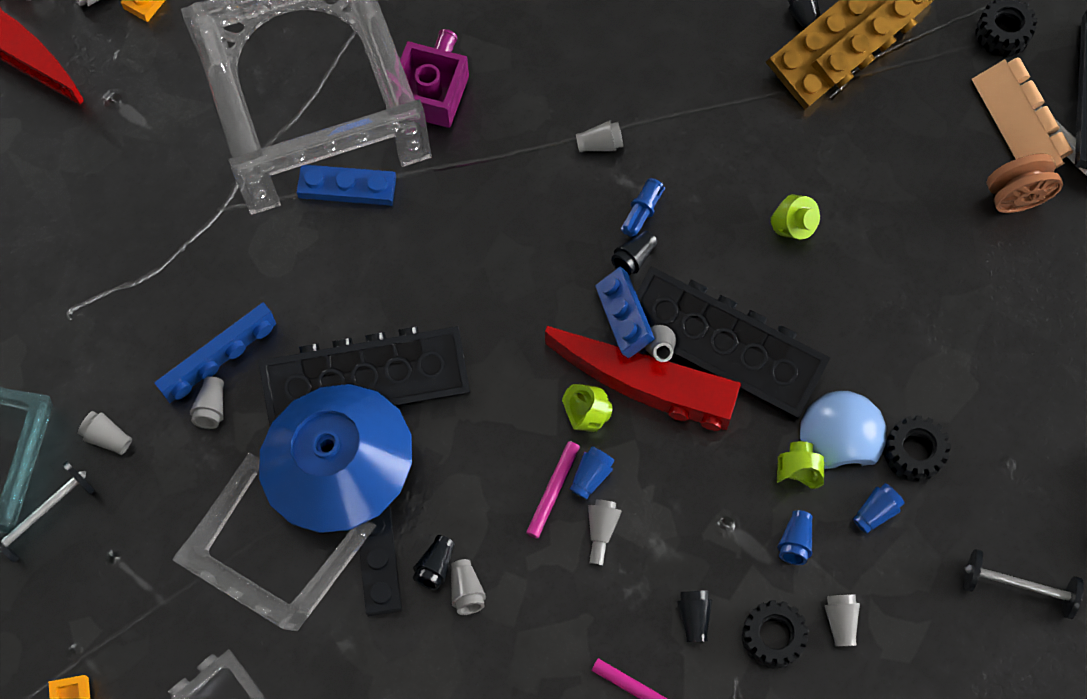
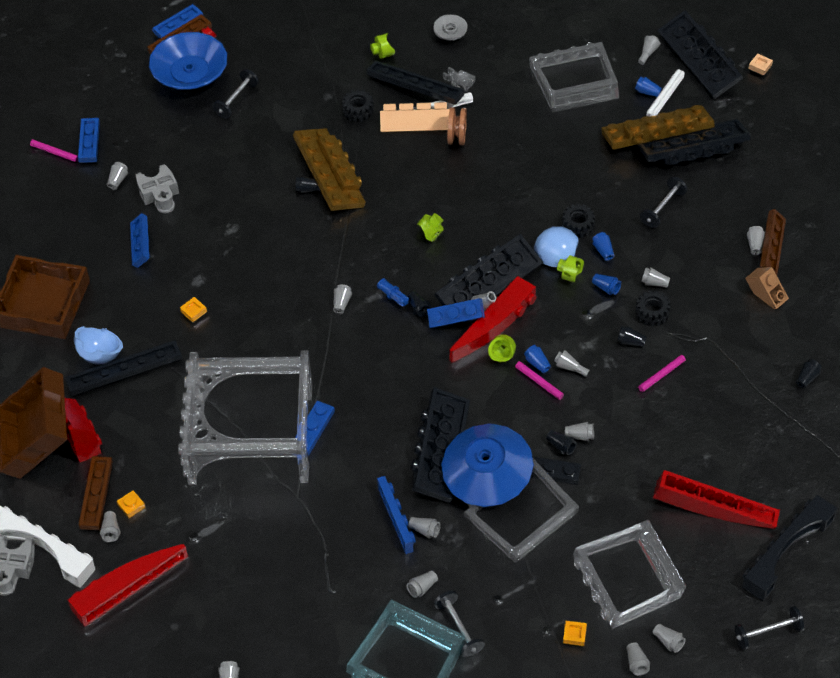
camera: 70 degrees left, 15 degrees down
magenta brick [387,29,469,128] -> none

